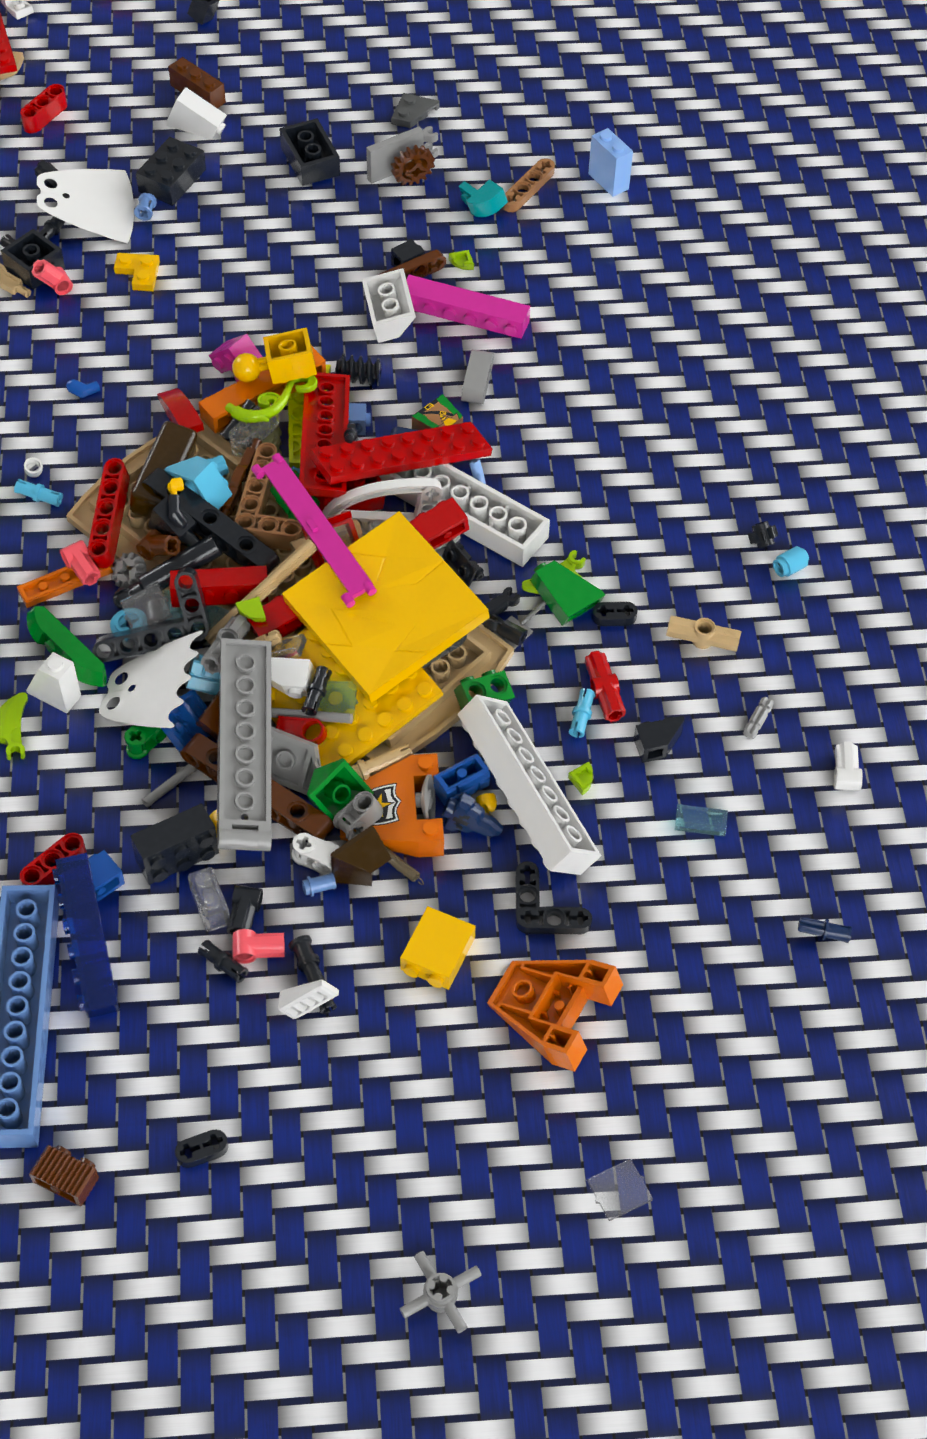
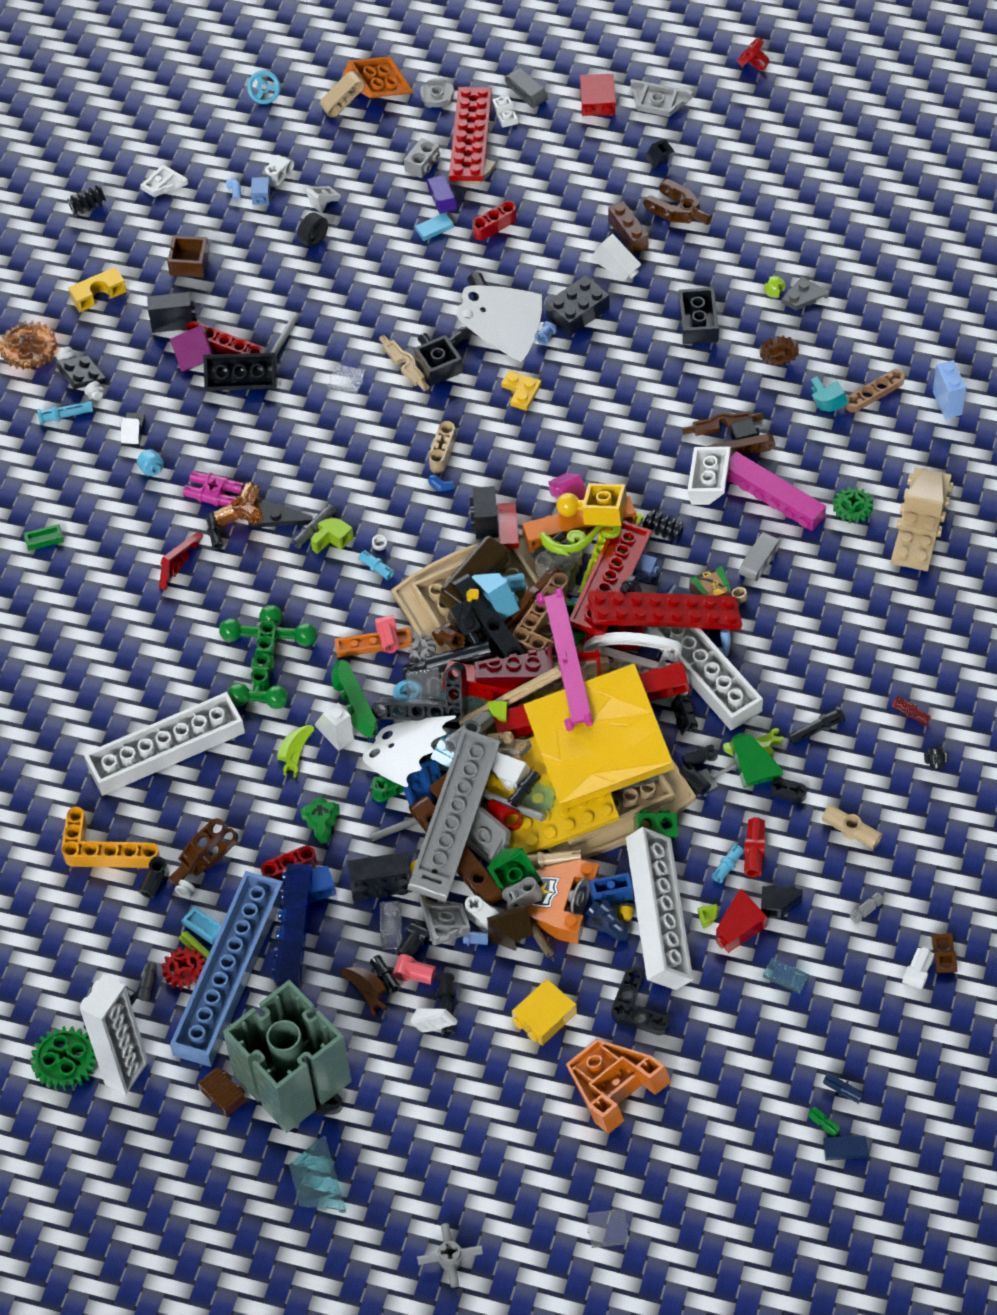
camera: 25 degrees right, 0 degrees up
coral piece [31,259,73,295] -> none
red beam [88,458,130,569] -> none
light grey tile [366,126,438,184] -> none
lime tile [448,250,474,270] -> none
medium azure brick [773,546,809,577] -> none
none -> sand green brick [223,980,352,1133]
none -> clear light blue wing [289,1136,346,1213]
none -> green rock [300,798,340,844]
none -> reddish brown piece [341,967,387,1017]
none -> light grey wing [419,894,470,945]
none -> tan beam [429,421,456,474]
none -> black brick [469,486,498,540]
none -> wing [475,646,553,682]
none -> reddish brown piece [643,179,712,225]
none -> reddish brown piece [682,411,763,436]
none -> red slope [715,889,767,953]
none -> tan hinge [732,587,747,604]
none -> lime piece [764,276,786,298]
none -> black pin [787,706,846,746]
none -> green piece [808,1107,841,1137]
none -> dark blue tile [823,1136,868,1161]
none -> green gear [833,486,873,524]
none -> tan wedge [891,467,954,571]
none -> clear red pin [892,696,931,727]
none -> reddish brown slope [931,934,958,974]

